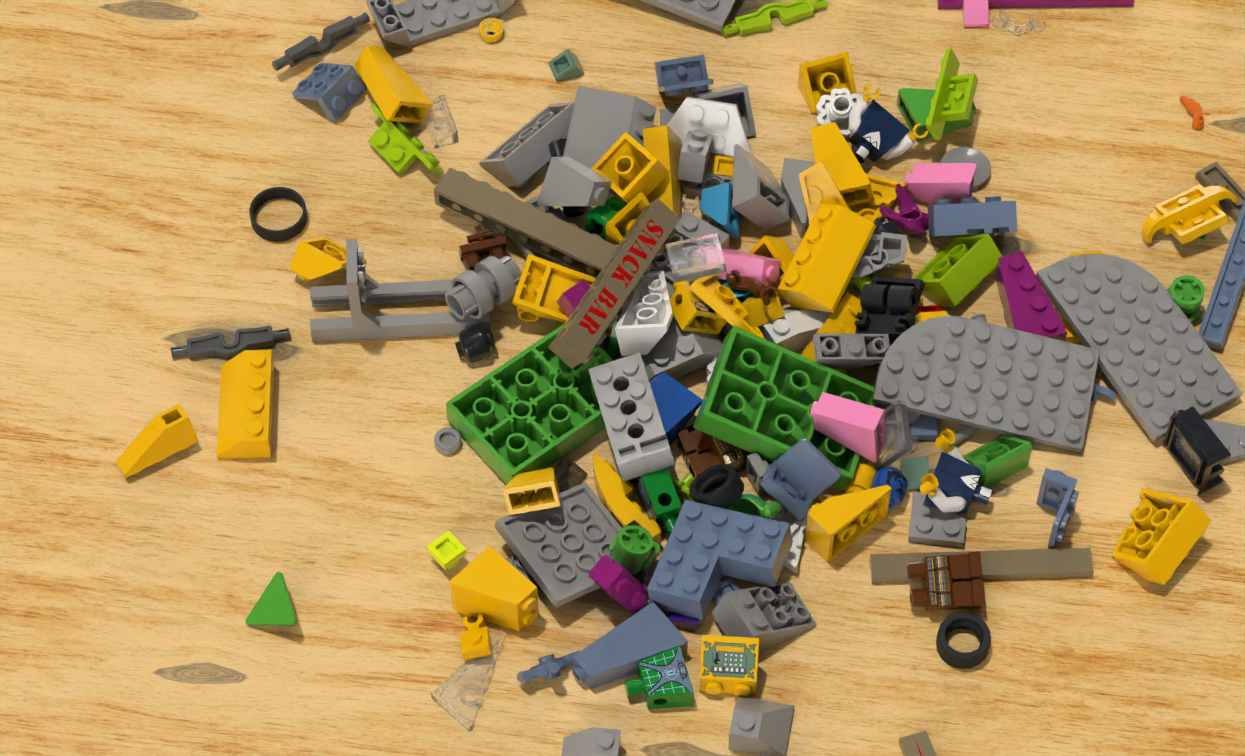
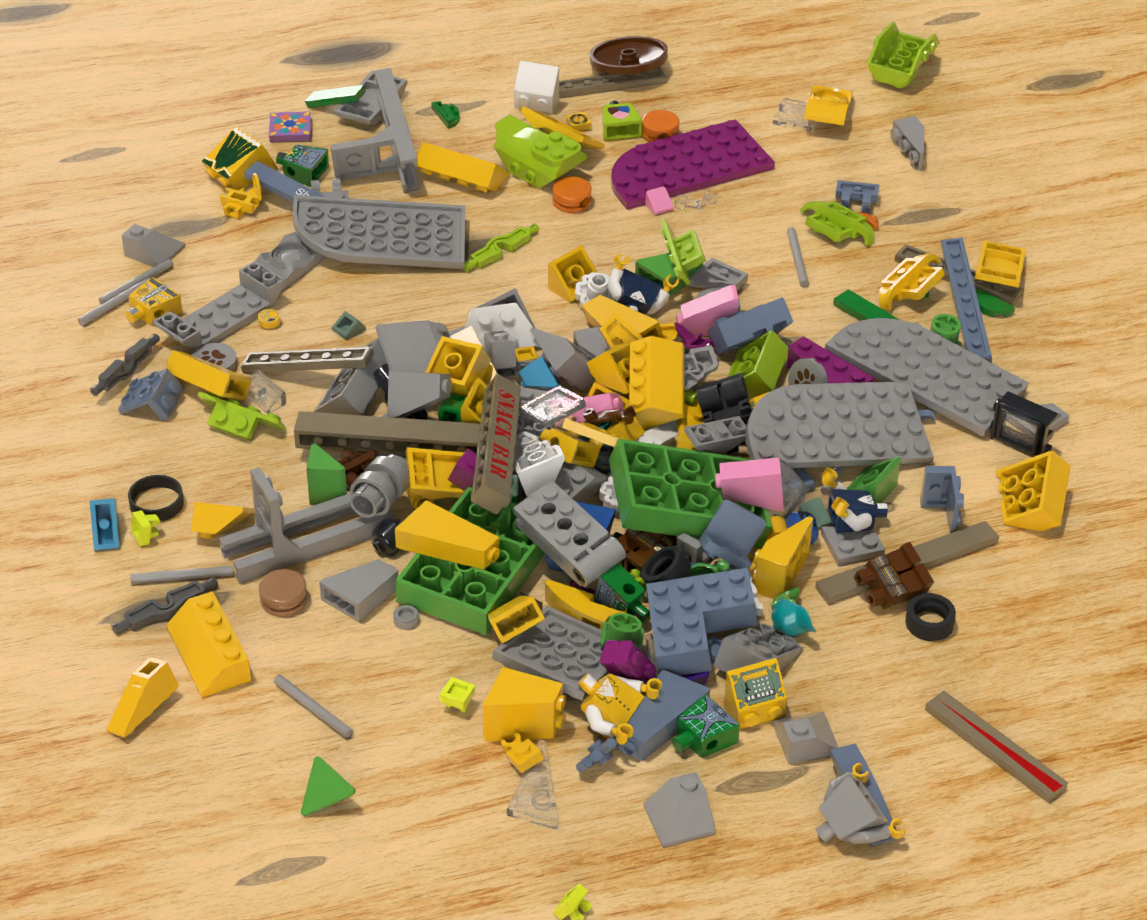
camera: 25 degrees left, 15 degrees down
sand blue bracket [654,55,714,96] -> none
none -> dark azure slope [89,498,120,550]
none -> light grey bar [130,566,233,584]
none -> neon yellow tile [131,510,160,546]
none -> light grey tile [192,343,237,371]
none -> dark tan tile [240,347,374,373]
none -> medium nougat head [259,569,307,616]
none -> light grey bar [274,674,354,739]
none -> bright green slope [306,443,347,505]
none -> light grey slope [319,559,399,622]
none -> yellow slope [395,500,500,570]
none -> torso [578,673,662,745]
none -> yellow slope [587,340,630,394]
none -> light grey wing [688,258,748,290]
none -> teal hair [771,587,816,637]
none -> light grey bar [787,227,809,287]
none -> light grey tile [788,358,828,385]
none -> lime plate [800,201,875,246]
none -> green tile [833,289,899,321]
none -> sand blue plate [835,180,879,214]

